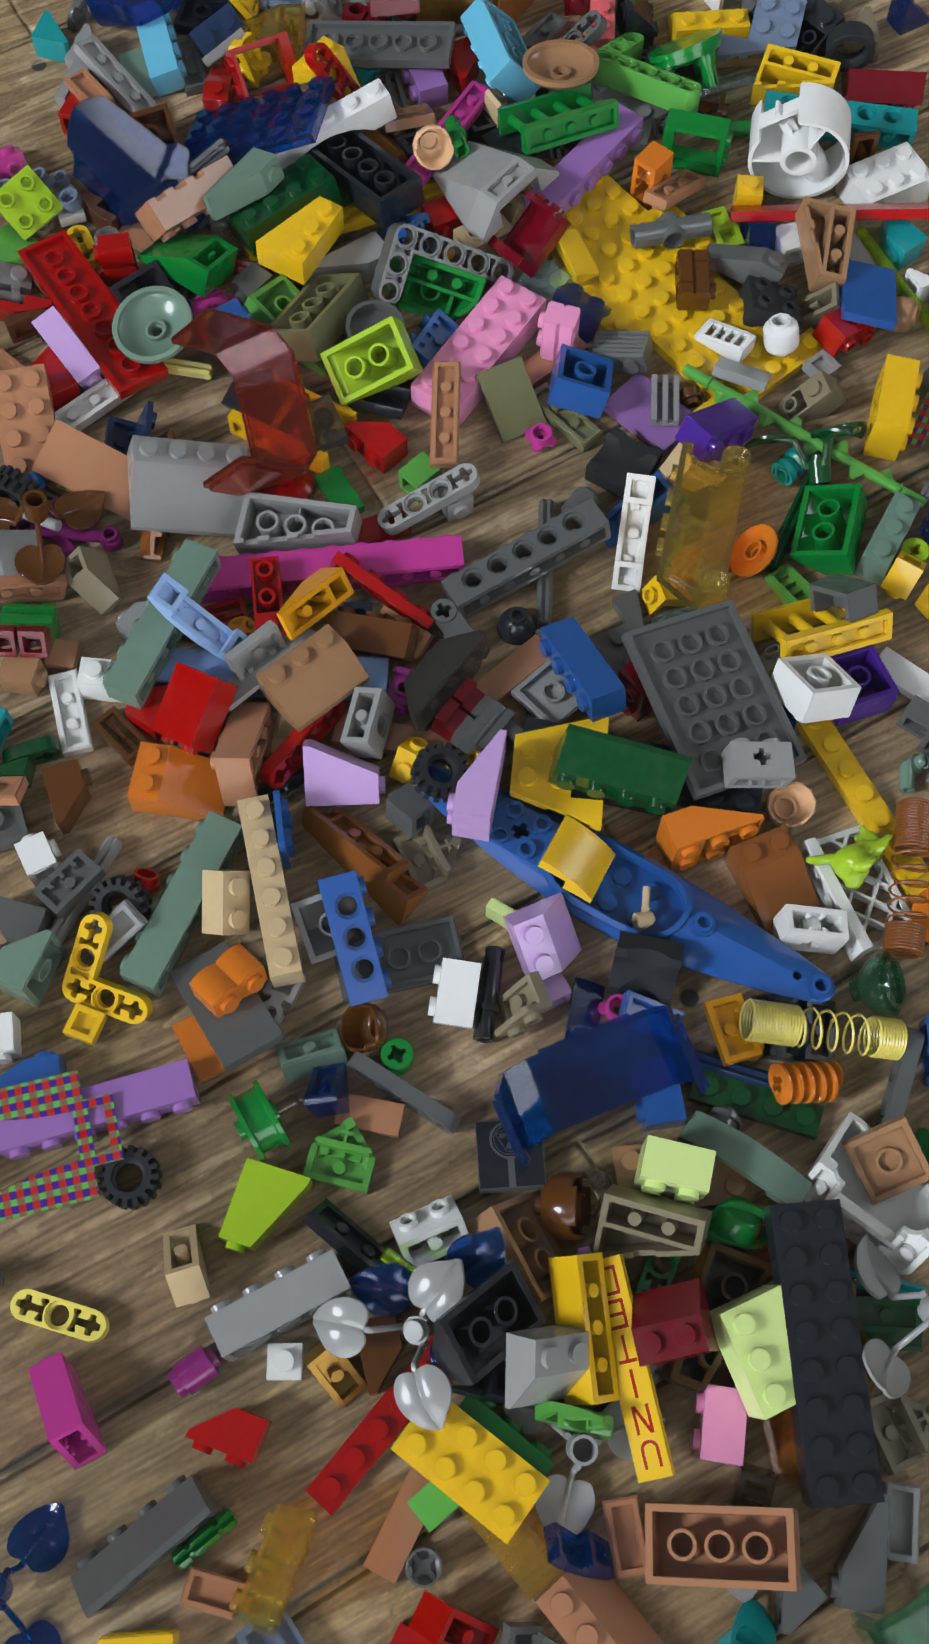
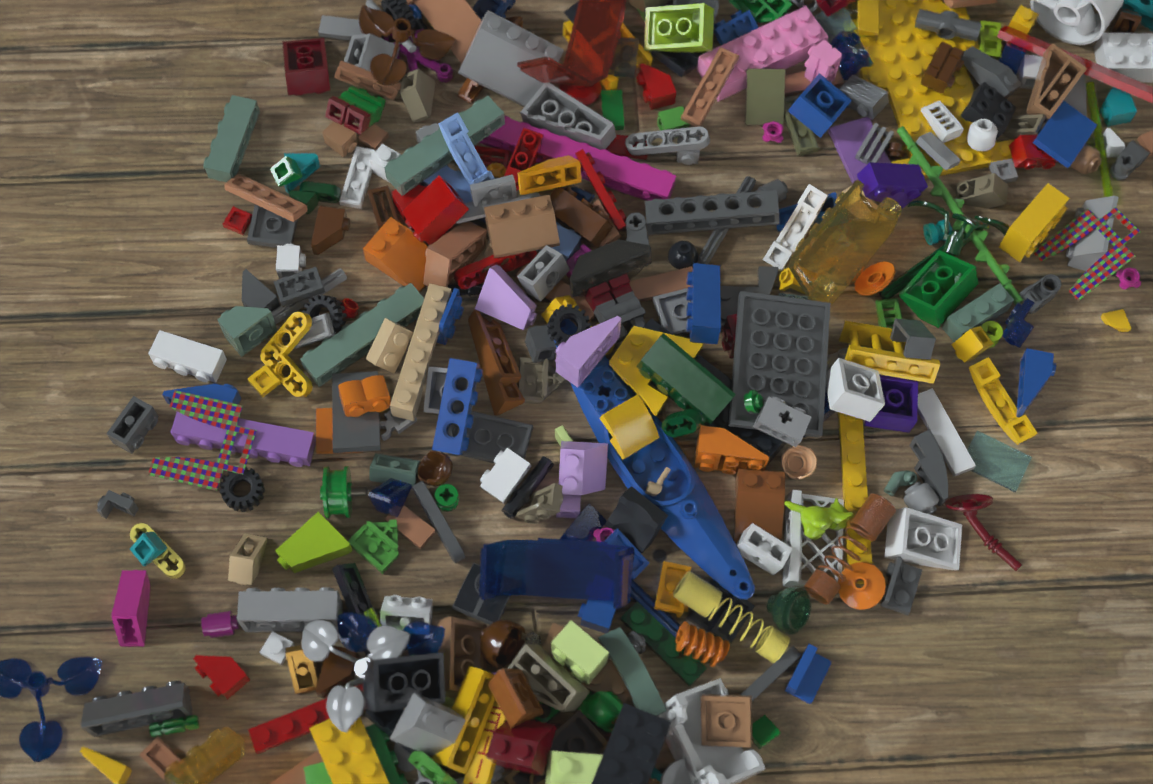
camera: 25 degrees right, 0 degrees up
black brick [585,426,663,499] -> none
none -> teal slope [130,532,167,566]
none -> dark orange slope [488,668,544,729]
none -> dark green beam [662,409,702,437]
none -> green plate [744,390,763,413]

